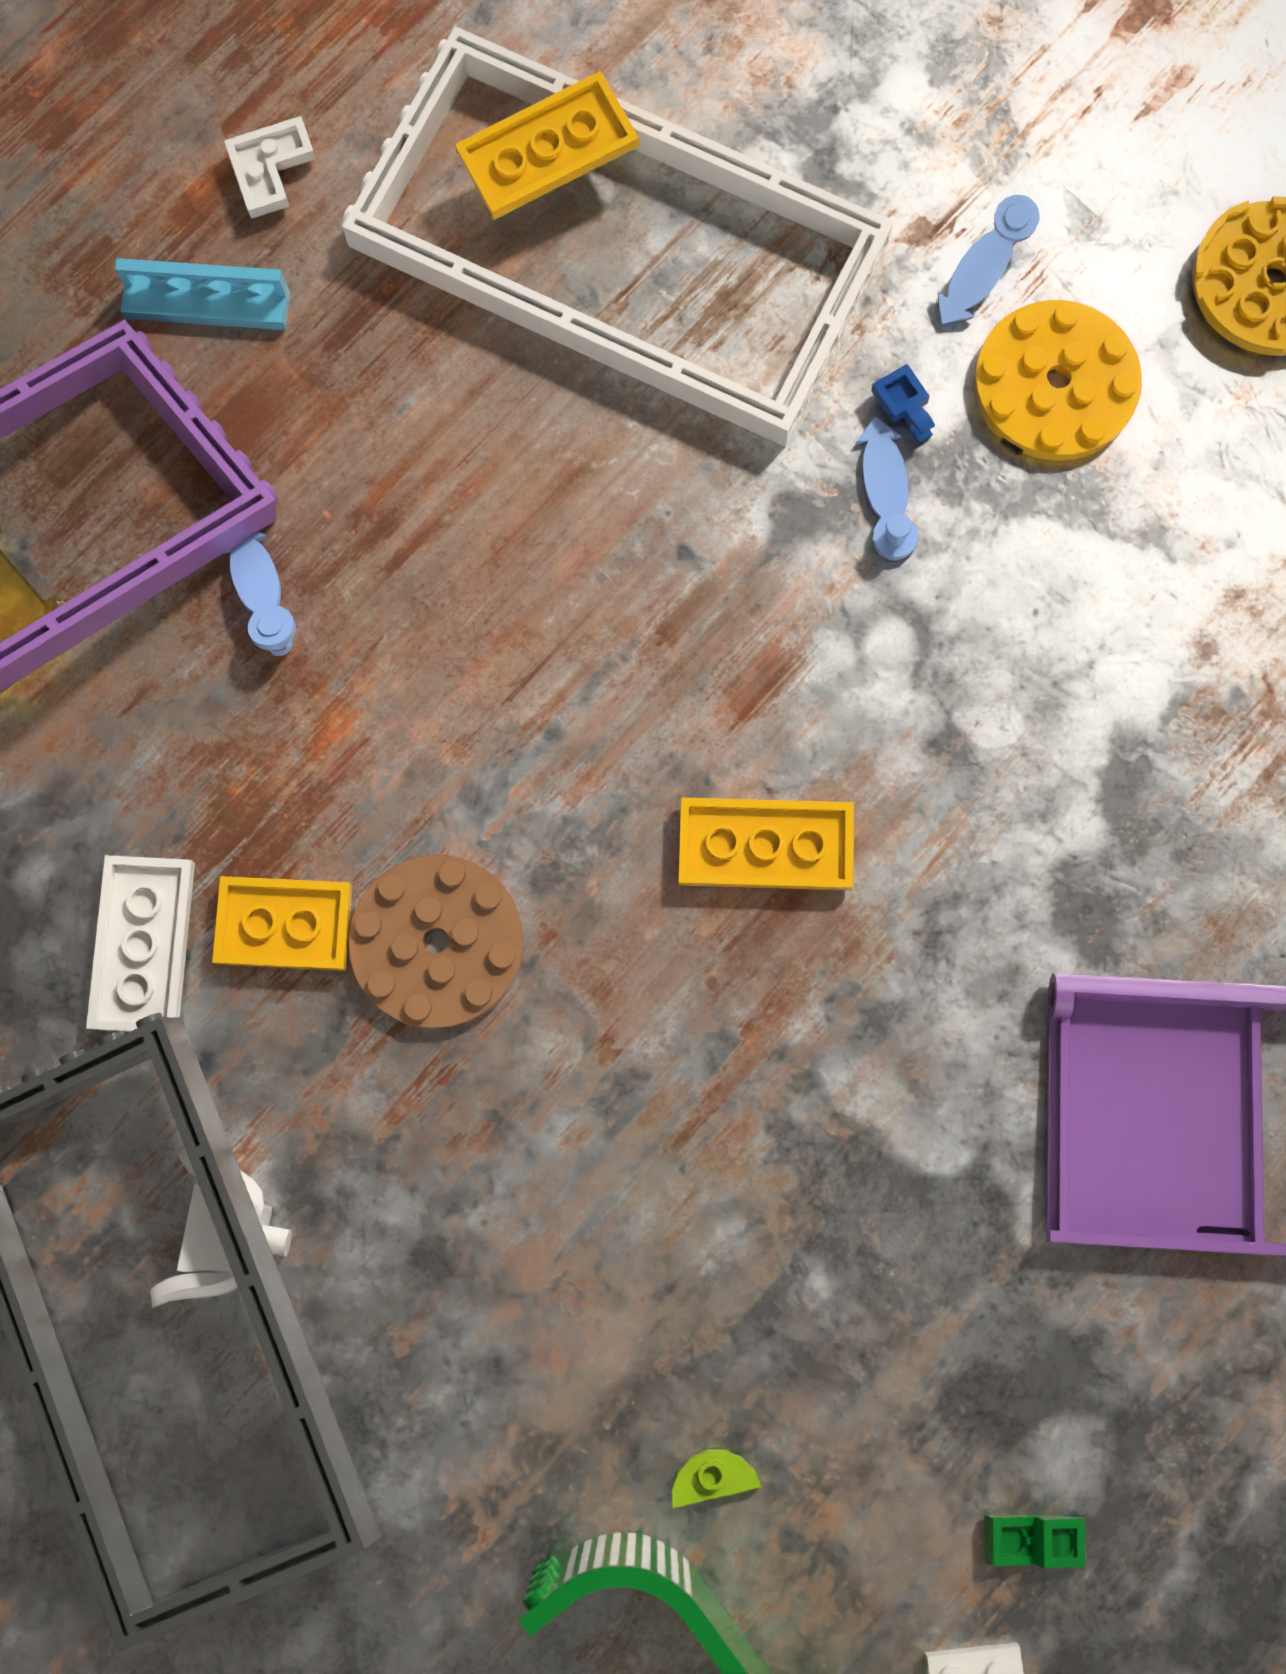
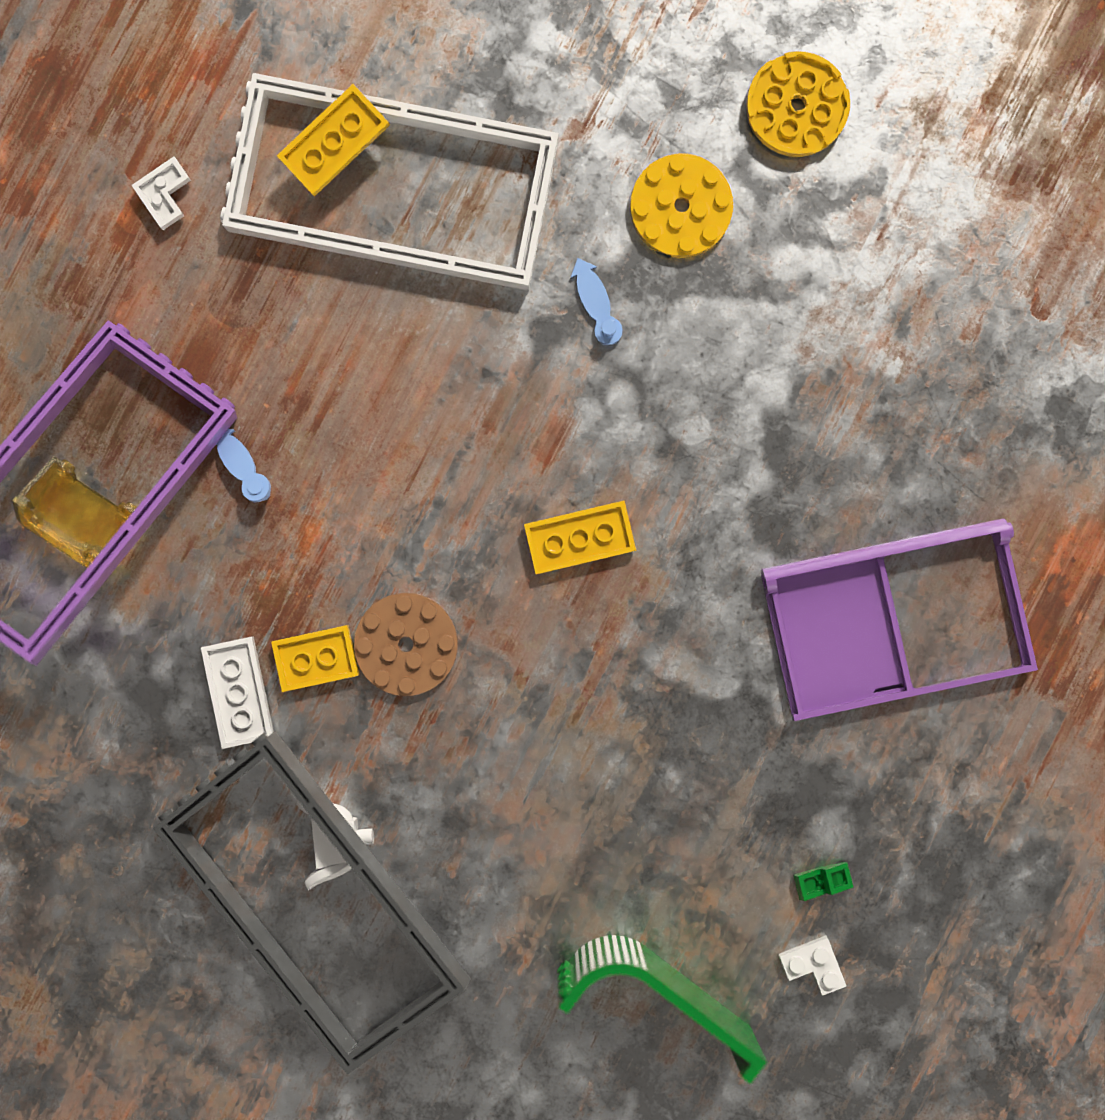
camera: 20 degrees left, 10 degrees up
medium azure fence [115,258,290,330] -> none
lime plate [672,1449,762,1509] -> none
blue plate [871,364,935,444] -> none
light blue brick [937,194,1040,326] -> none

